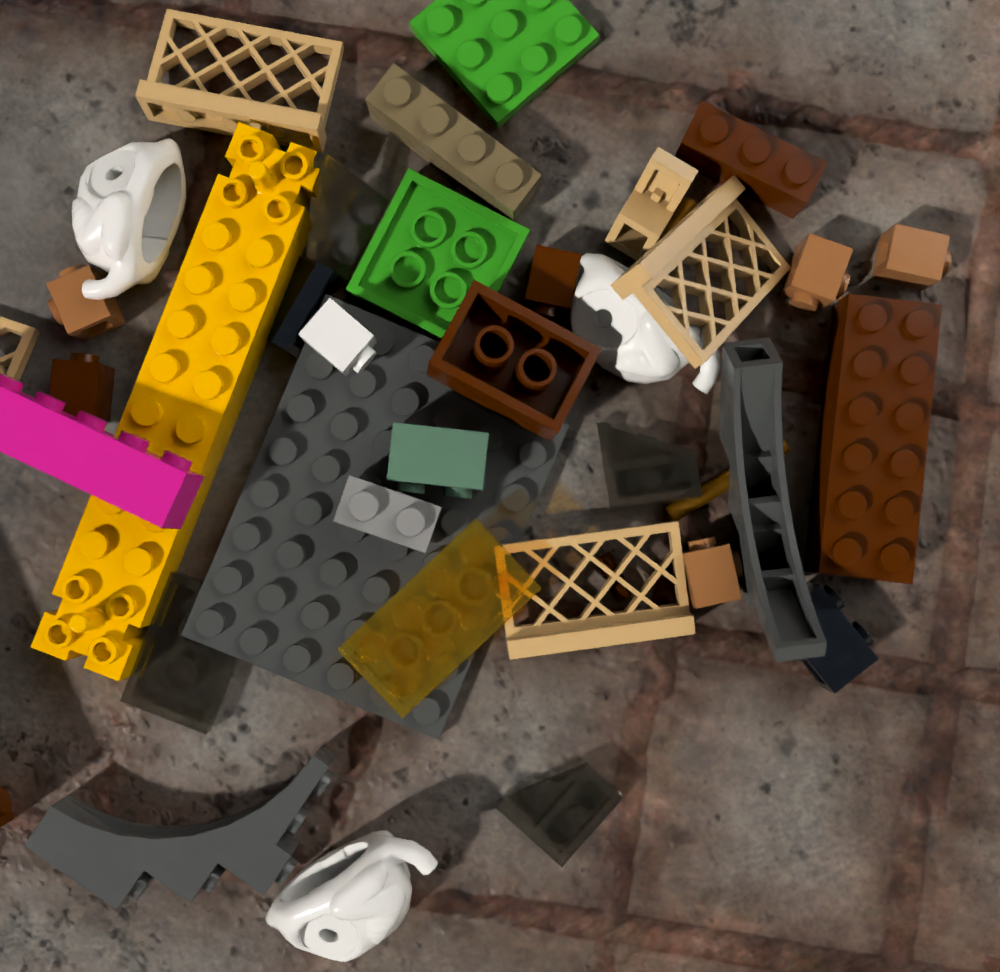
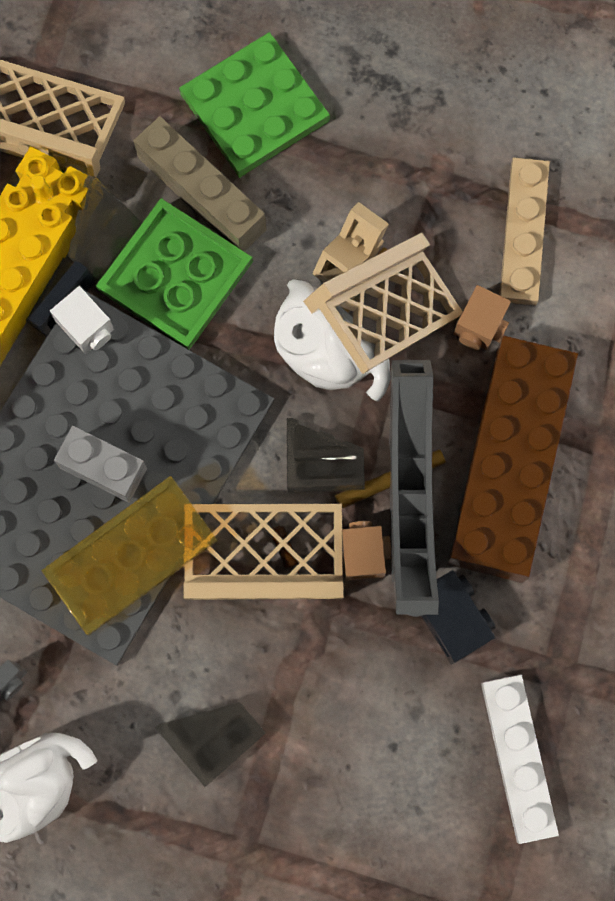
camera: 10 degrees right, 10 degrees down
sand green brick [387,422,489,499] -> none
reddish brown brick [427,280,602,441] -> none
reddish brown brick [524,245,582,321] -> none
reddish brown brick [675,101,828,219] -> none
medium nougat brick [871,224,952,290] -> none
none -> white plate [481,675,559,844]
none -> tan plate [500,158,550,306]

